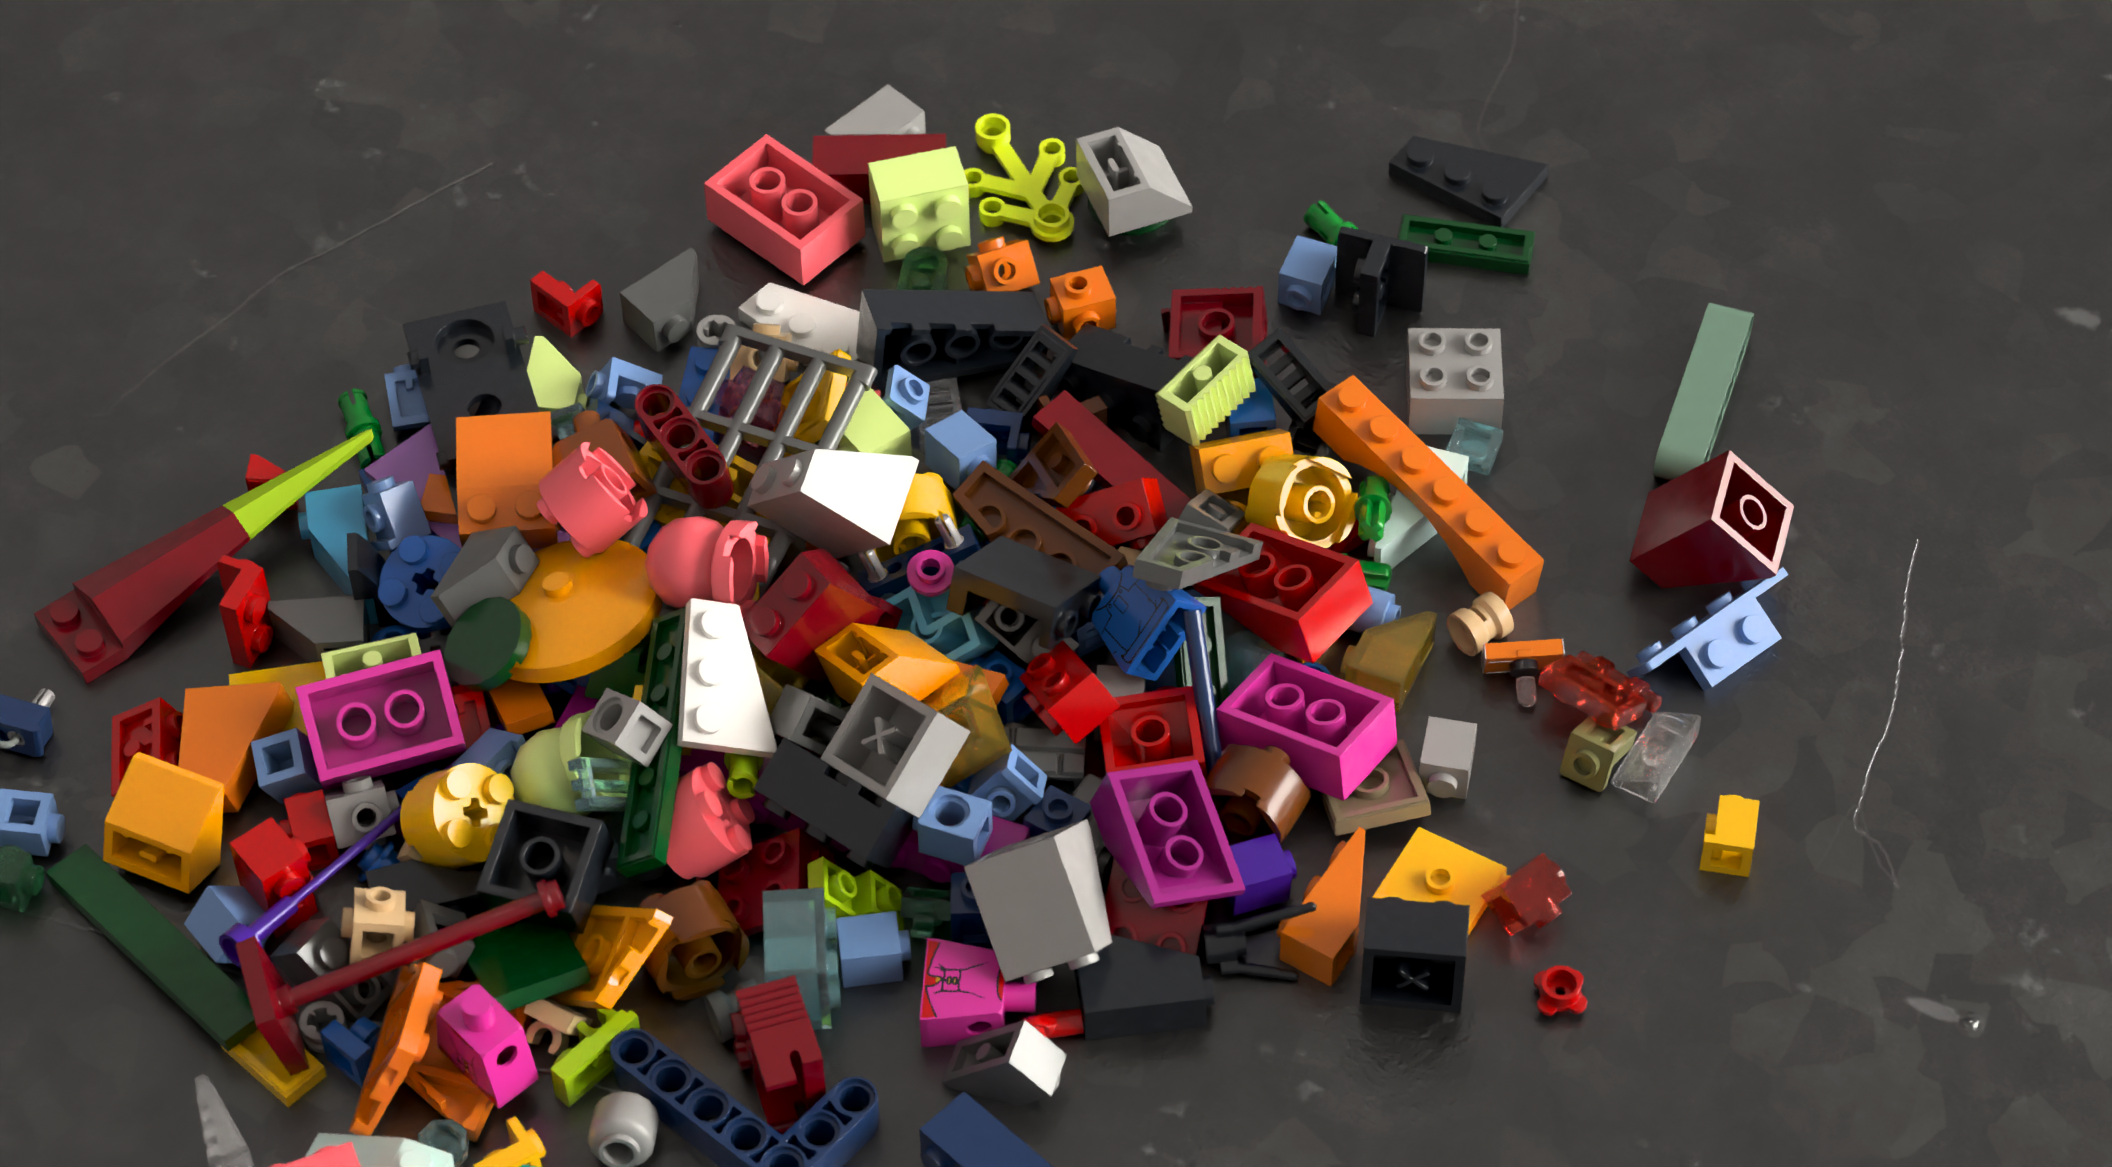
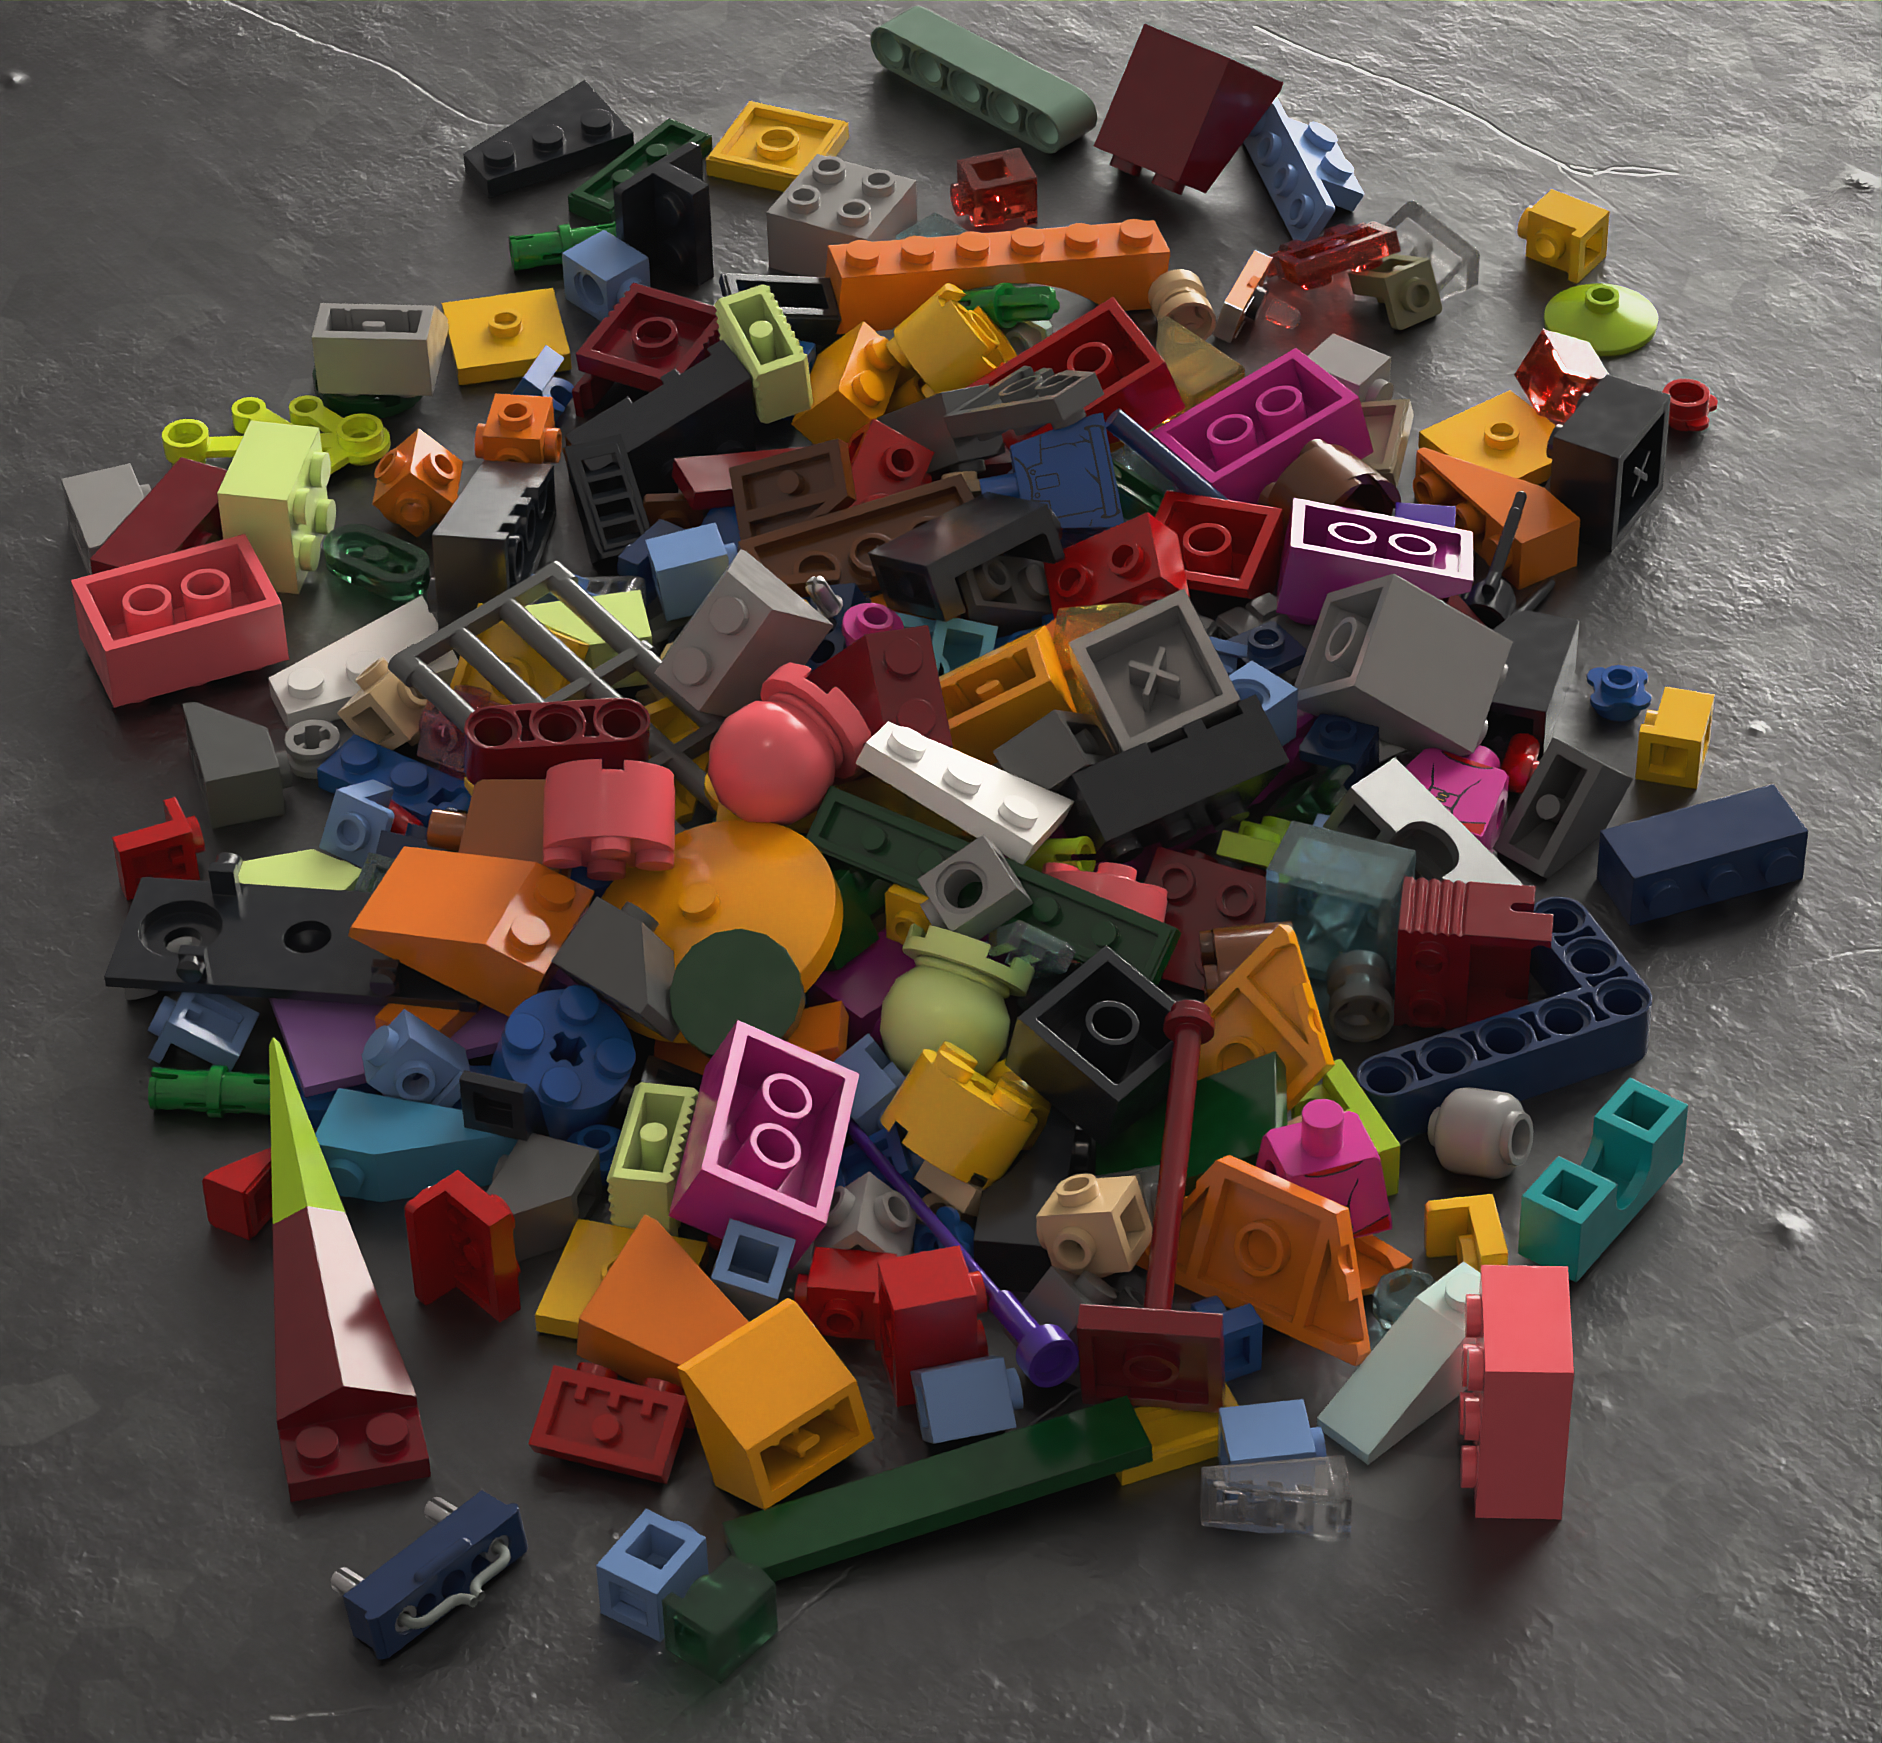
camera: 65 degrees left, 10 degrees down
none -> yellow plate [442,288,572,385]
none -> tile [511,345,574,422]
none -> yellow tile [706,101,849,192]
none -> clear red brick [950,148,1038,227]
none -> medium blue brick [1218,1399,1327,1509]
none -> arch [1323,757,1523,885]
none -> lime dish [1544,283,1658,356]
none -> blue plate [1587,665,1652,721]
none -> yellow brick [1635,687,1714,789]

